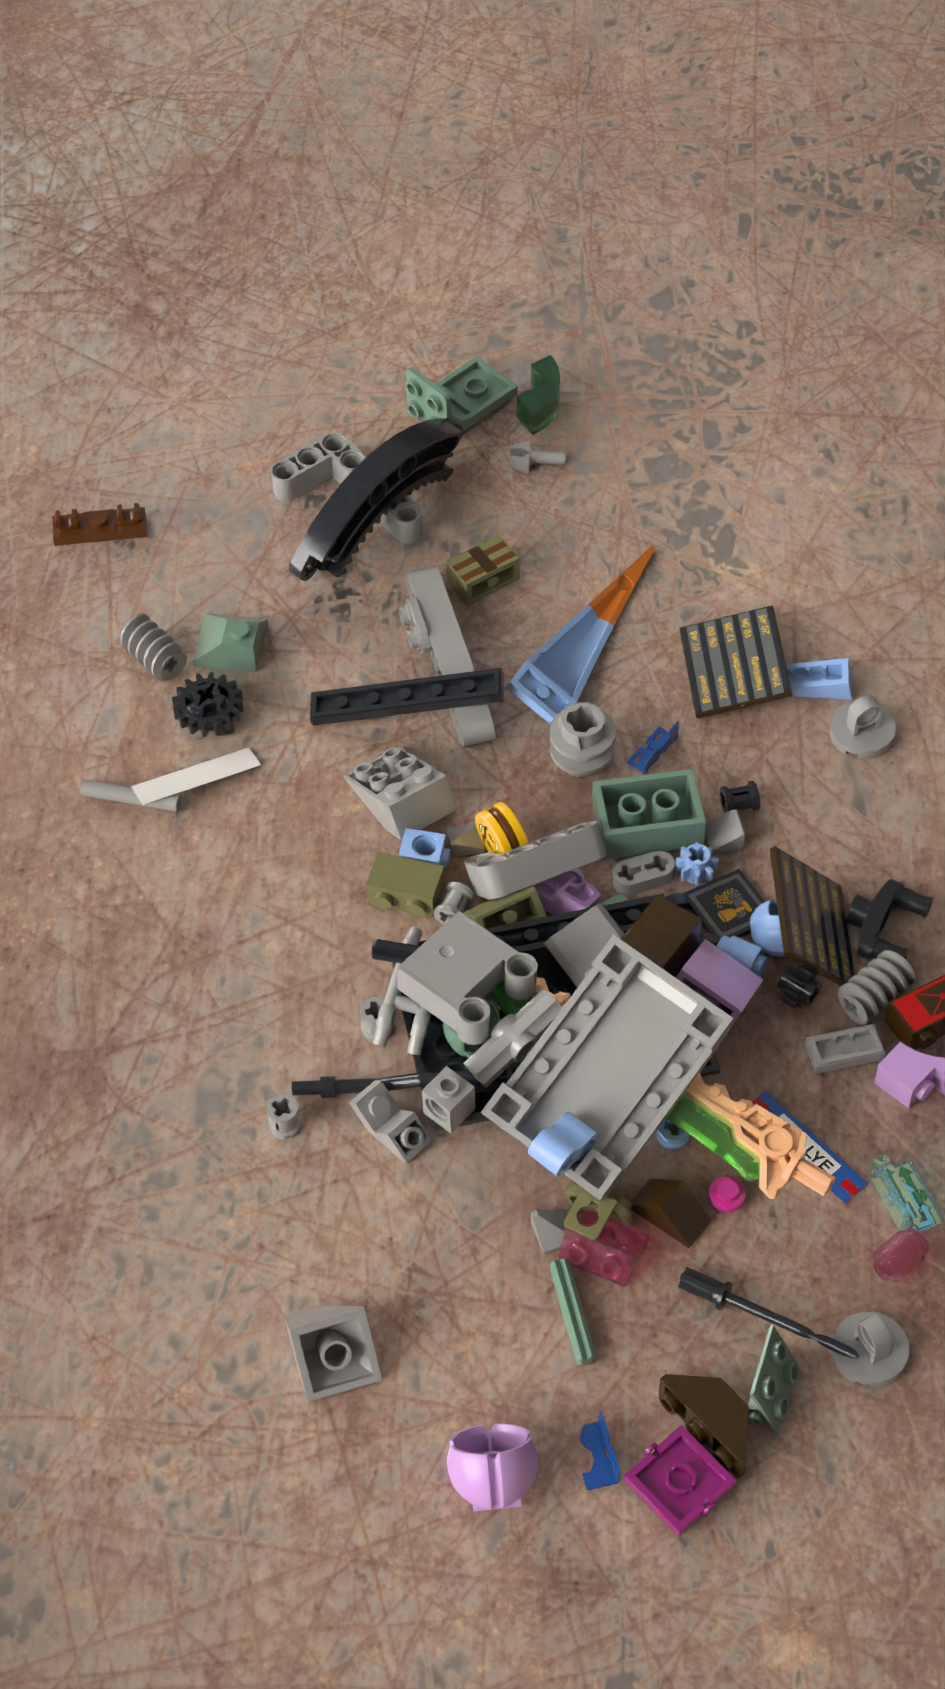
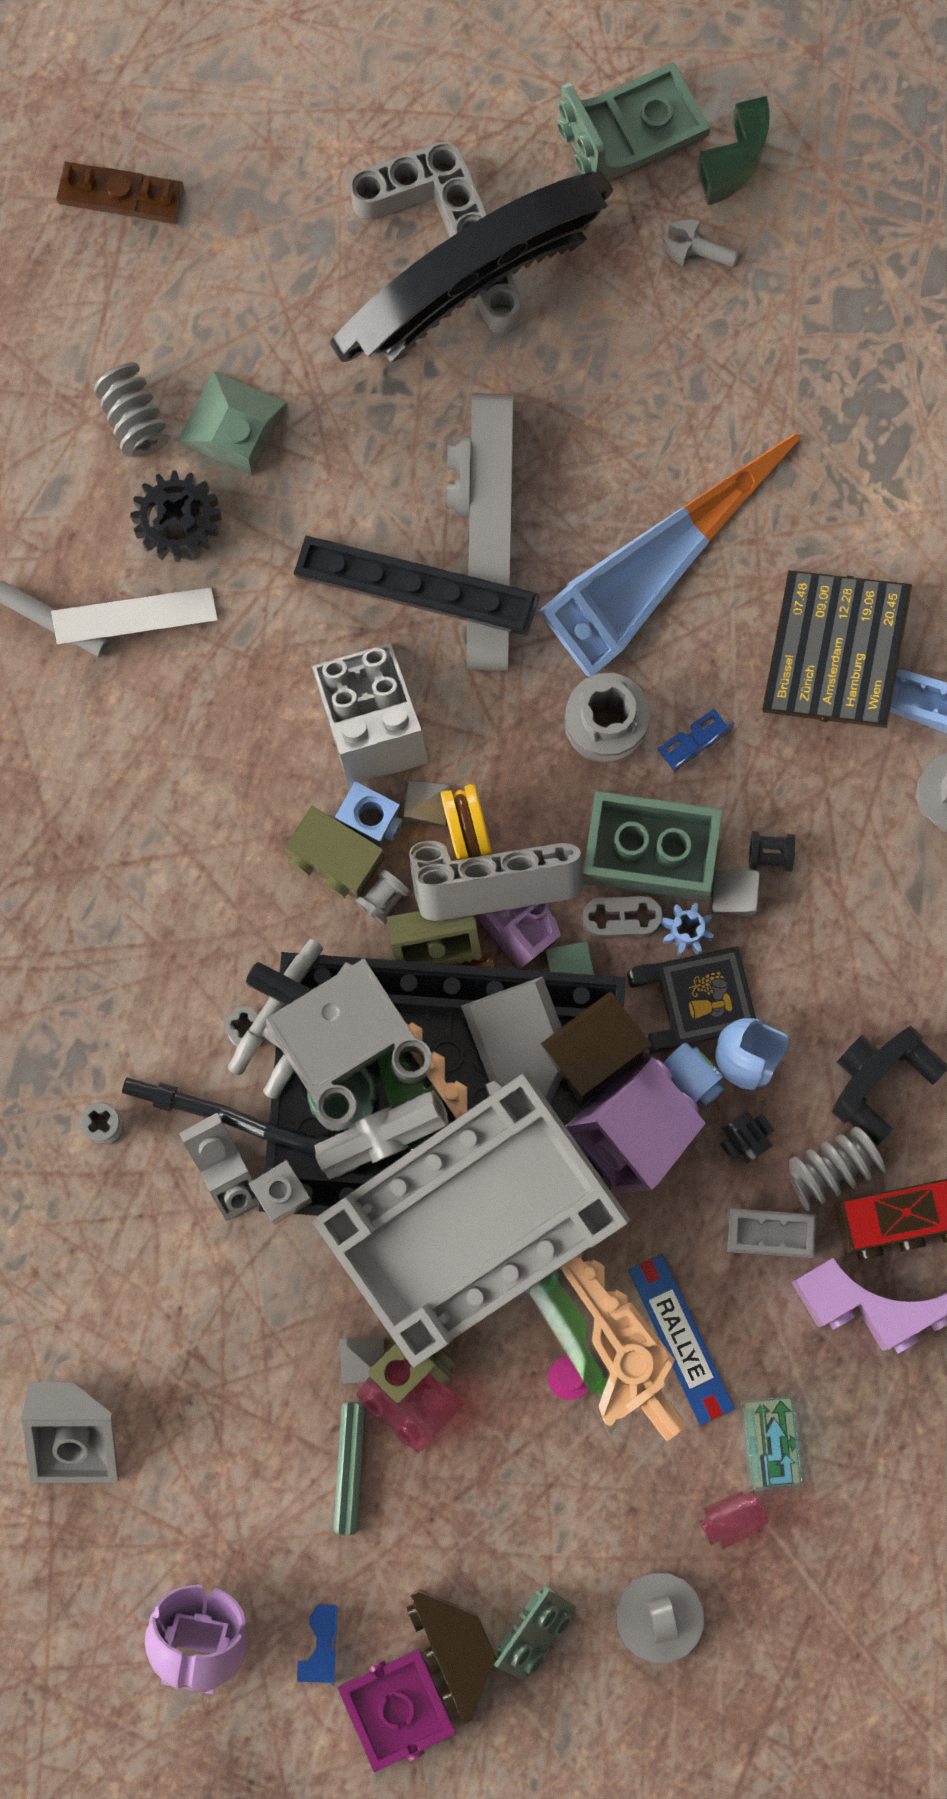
camera: 15 degrees right, 25 degrees up
olive brick [446,535,520,606] -> none
light blue axle [528,1111,599,1177] -> none
dark brown slope [630,1178,711,1248] -> none
black piece [678,1267,860,1359] -> none
piece [770,846,855,986] -> none

